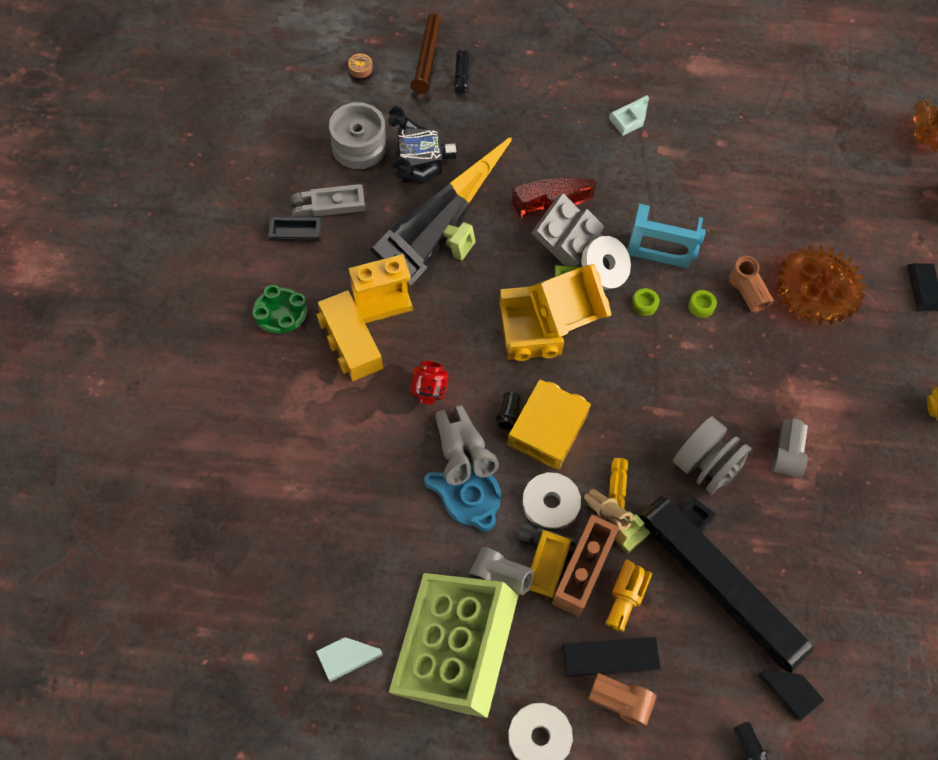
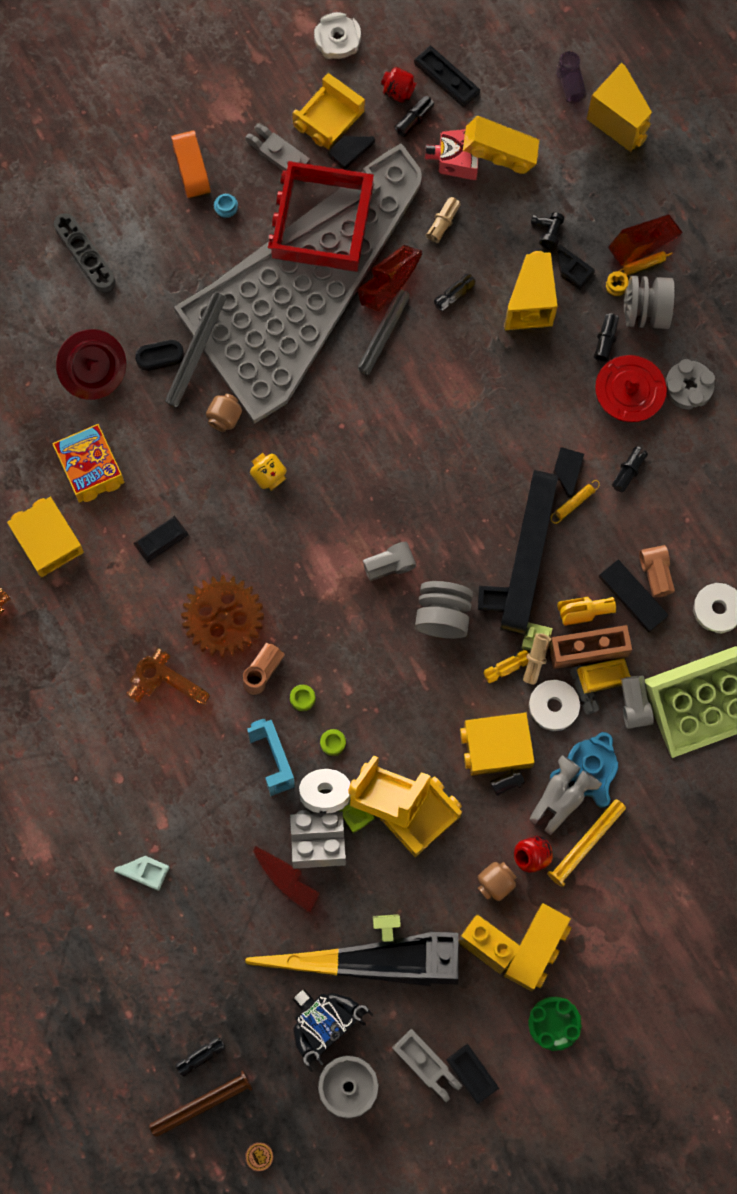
camera: 125 degrees left, 10 degrees up
none -> clear orange piece [126,648,210,705]
none -> medium nougat head [477,862,517,901]
none -> yellow axle [547,799,626,887]
none -> yellow piece [551,480,600,524]

